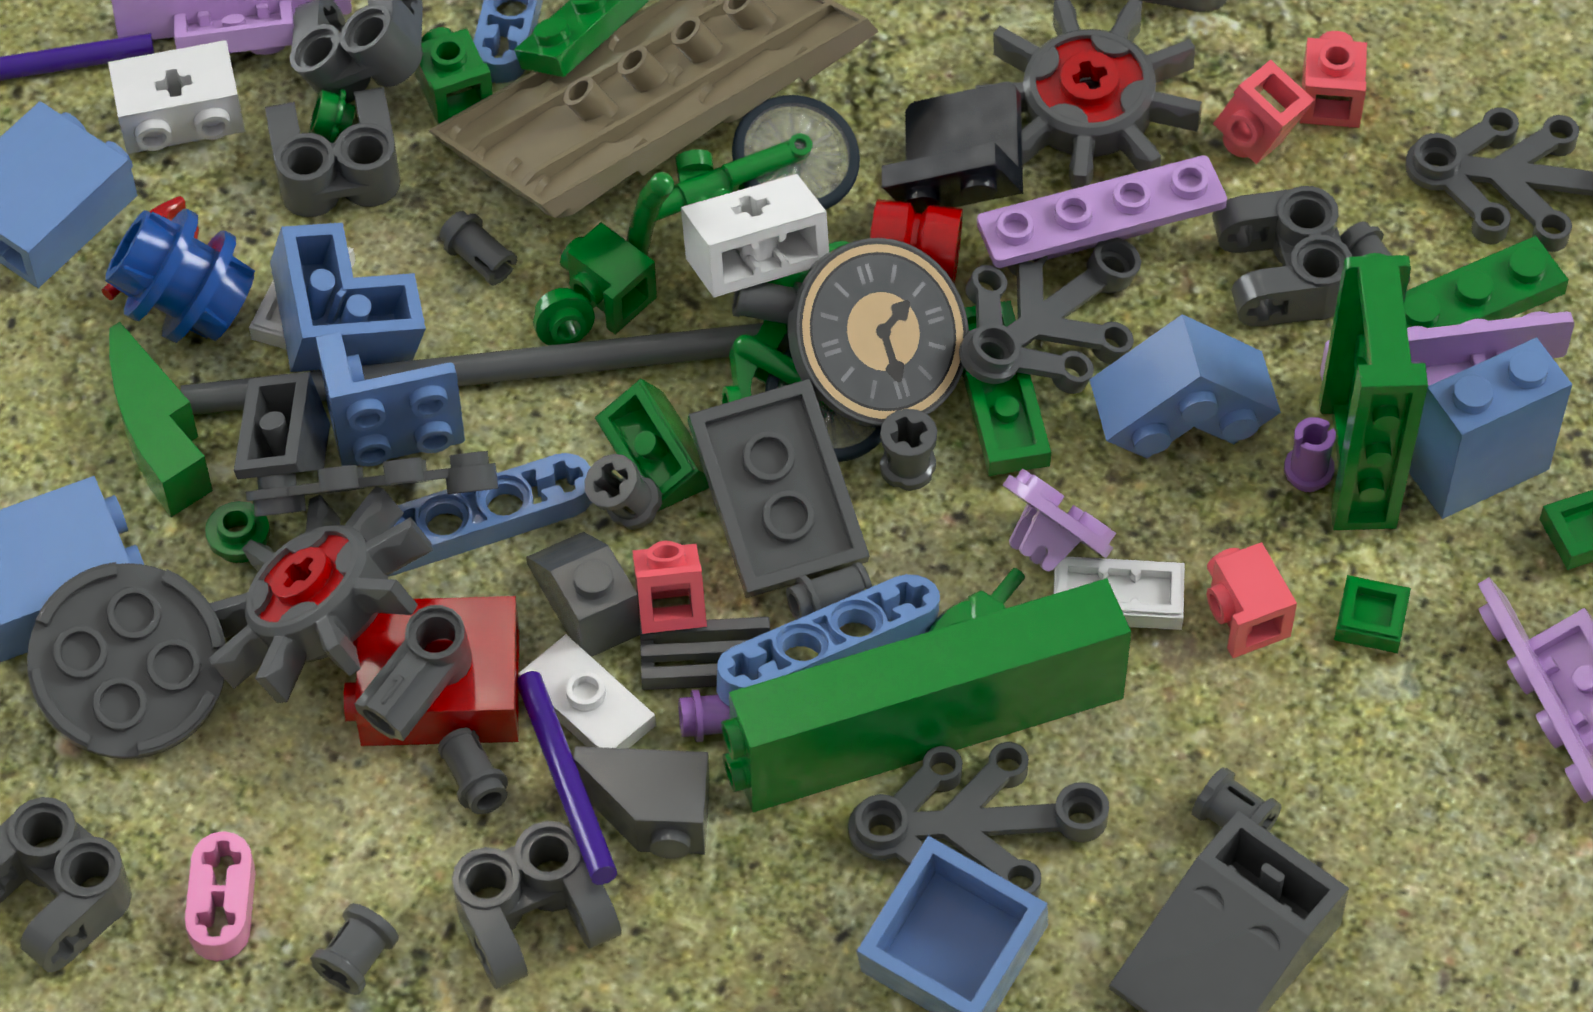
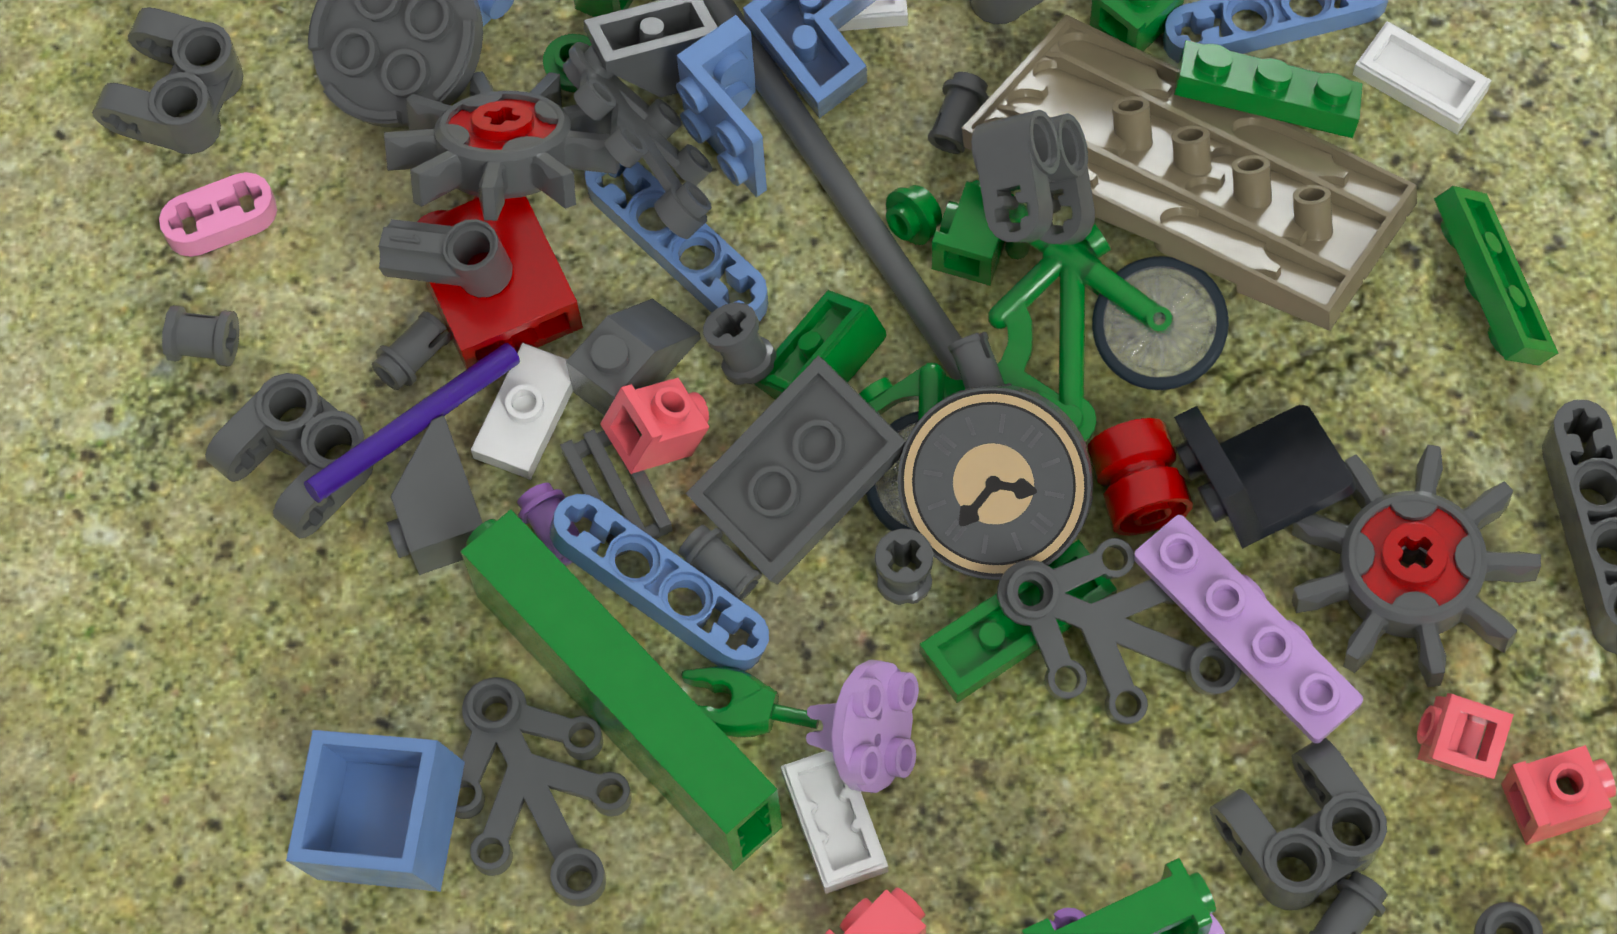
camera: 70 degrees right, 10 degrees up
white brick [681,174,829,297] -> none
medium blue brick [1089,314,1281,458] -> none
none -> dark grey piece [971,109,1095,245]

